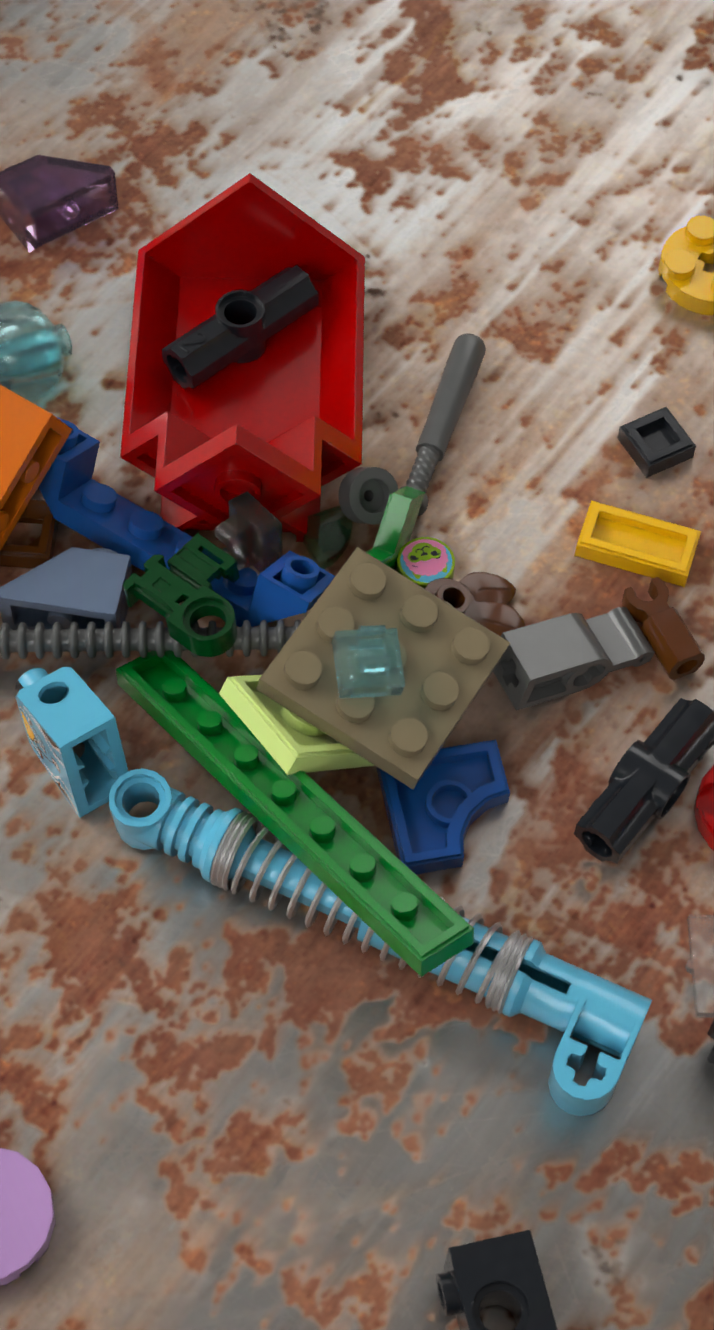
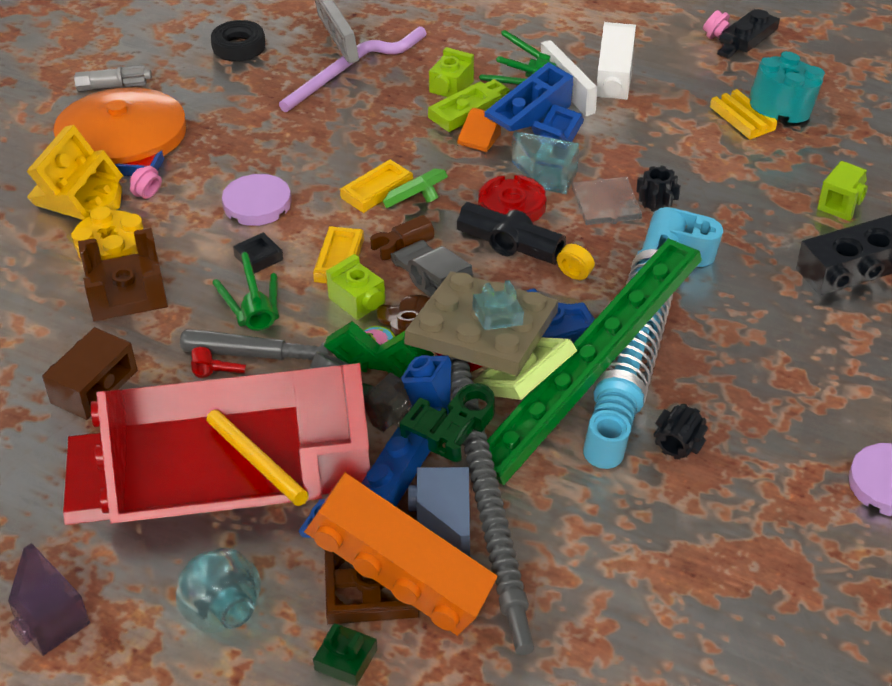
camera: 95 degrees left, 15 degrees down
medium azure torso [15,667,128,818] -> none
black piece [162,265,319,389] -> none
none -> reddish brown brick [42,327,138,420]
none -> reddish brown panel [78,228,168,322]
none -> red hand [191,347,246,378]
none -> yellow bar [206,410,309,506]
none -> green plant [213,252,280,331]
none -> lime brick [326,254,386,320]
none -> yellow tile [557,244,595,280]
none -> black gear [653,404,708,460]

